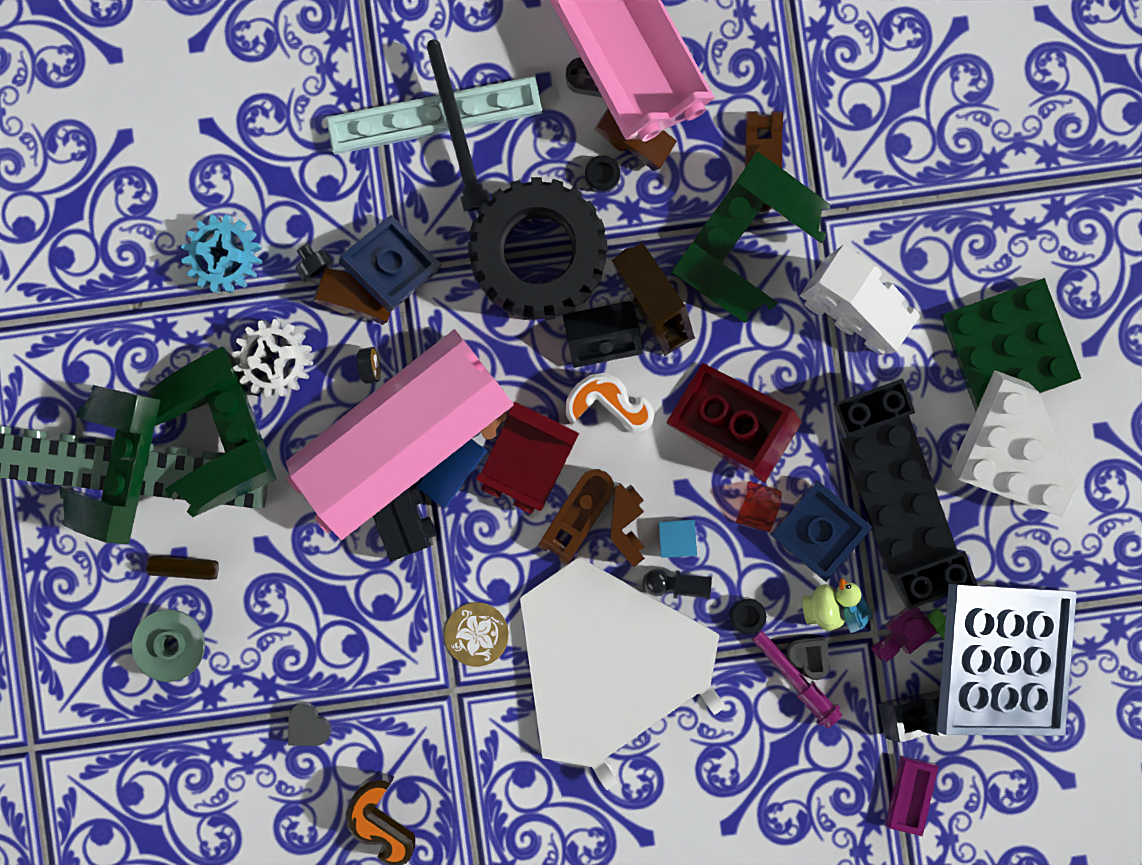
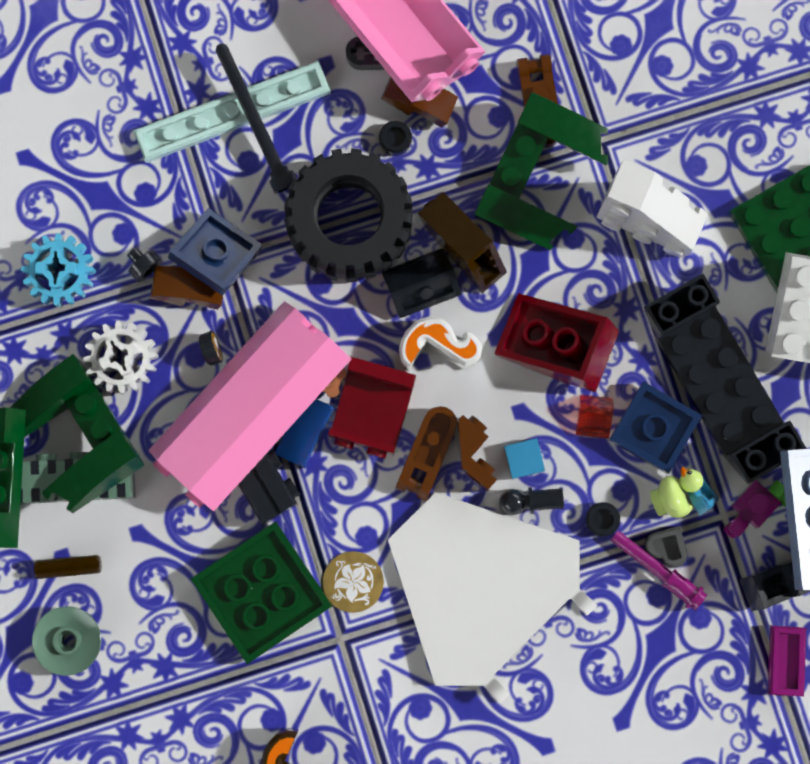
camera: 10 degrees left, 5 degrees down
dark grey tile [288,702,332,746] -> none
none -> dark green plate [191,521,333,664]

